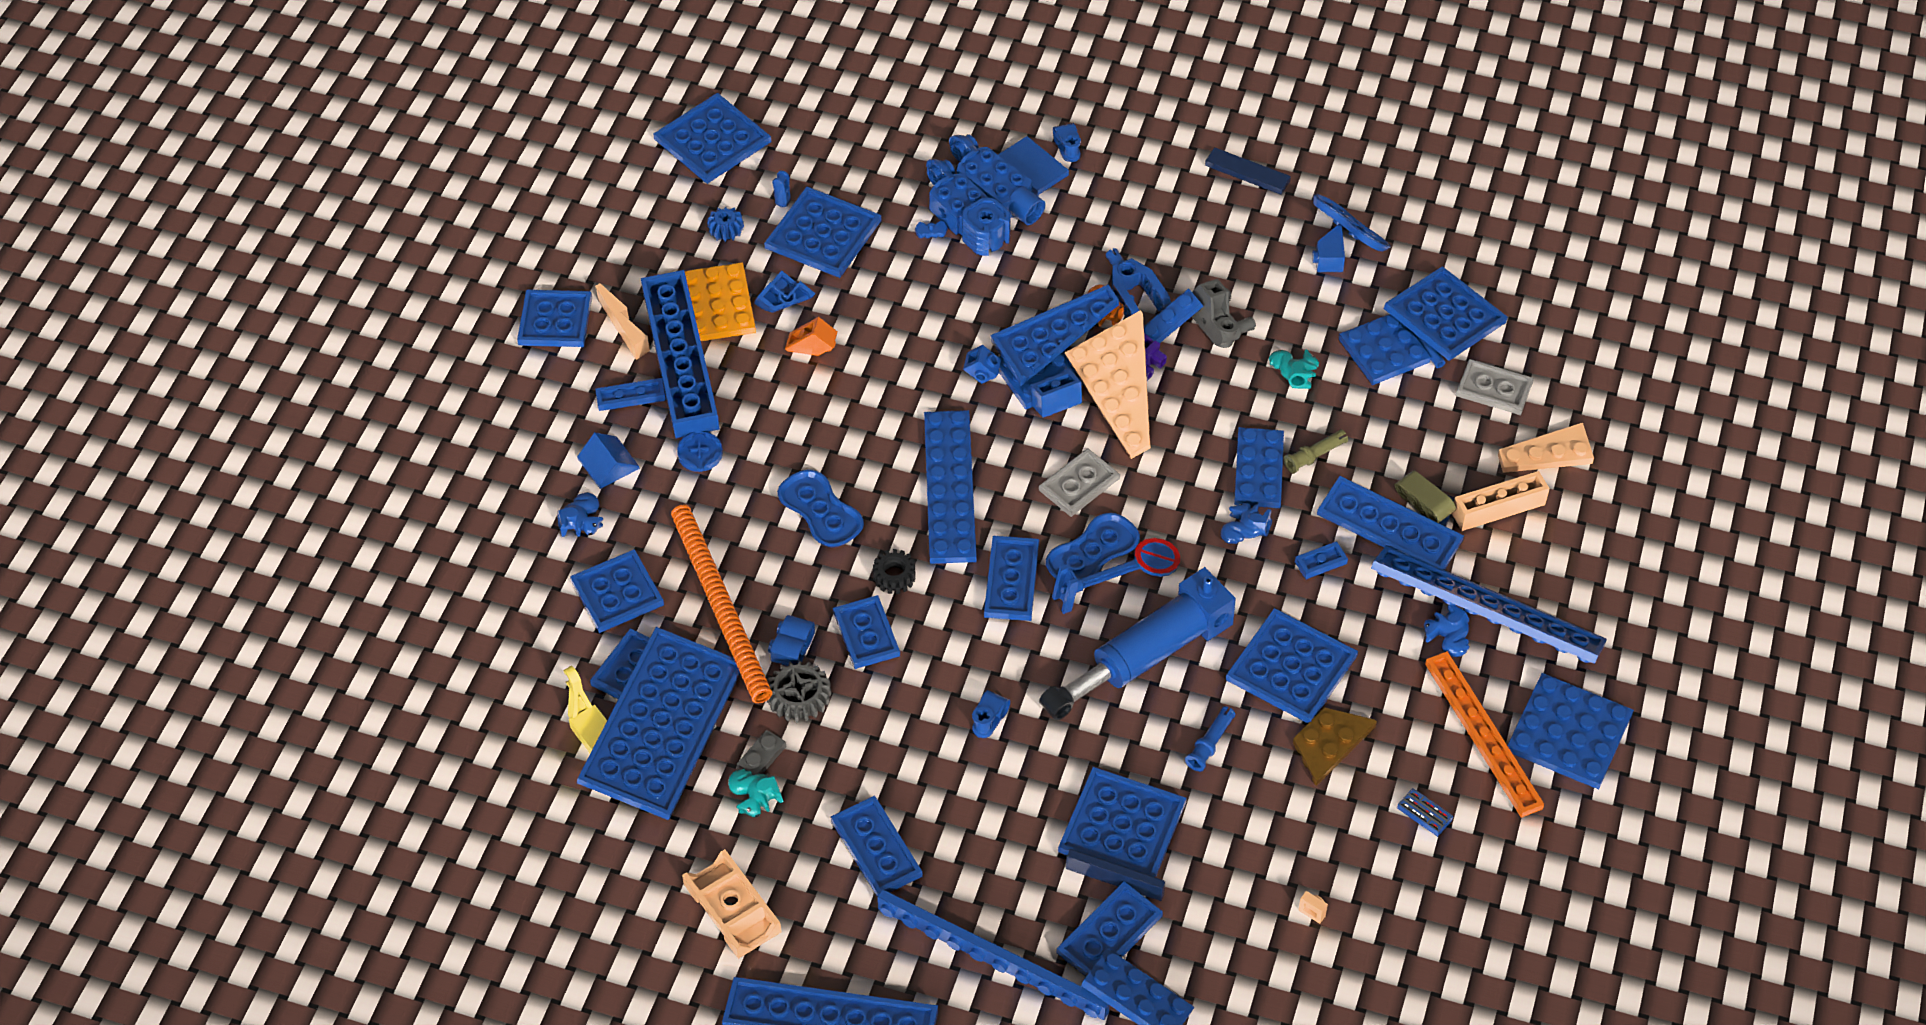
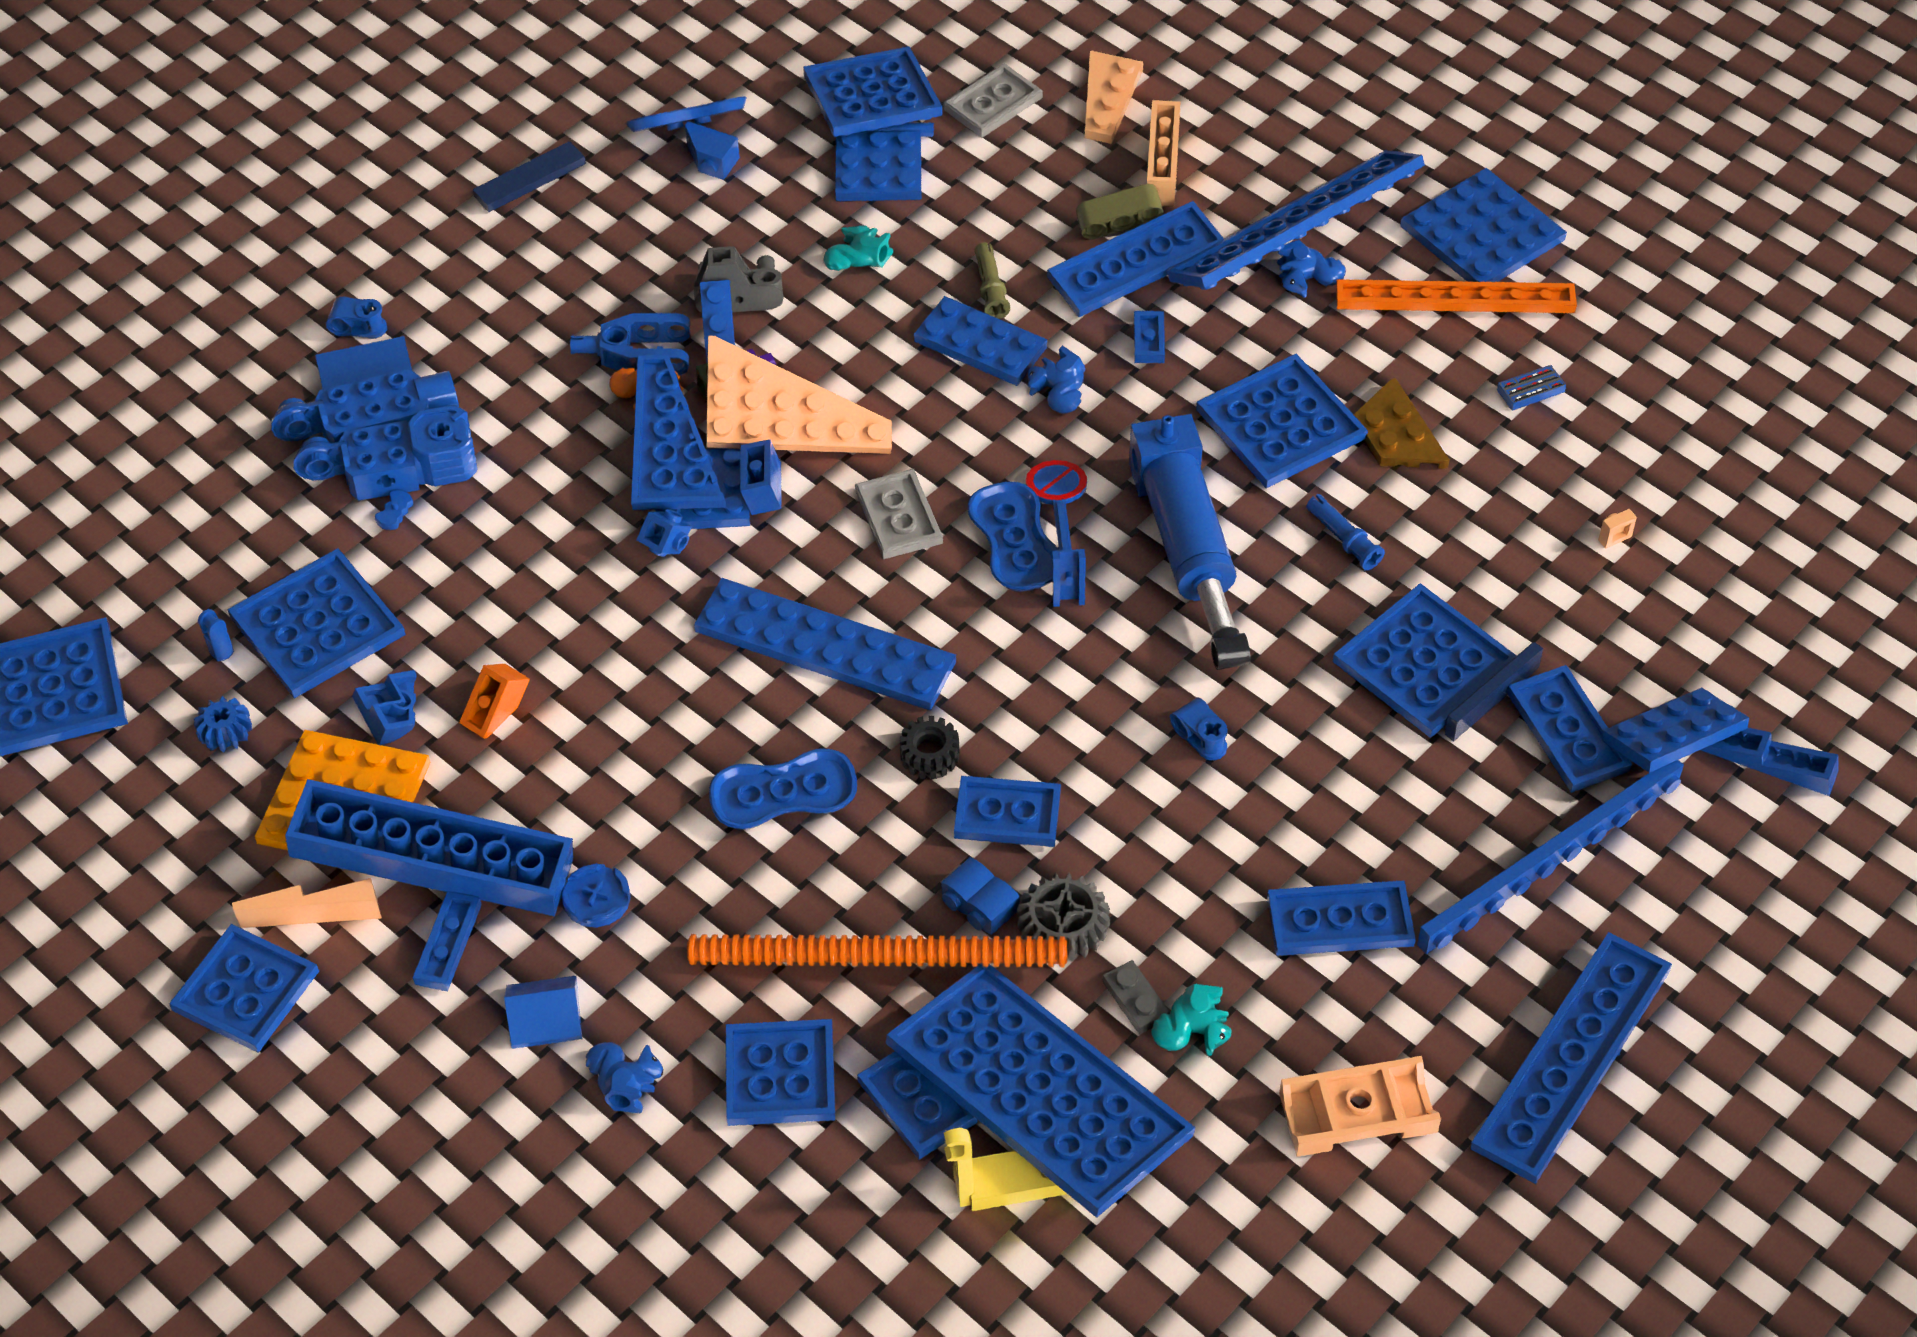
camera: 65 degrees left, 0 degrees up
blue plate [984,536,1039,621] -> none

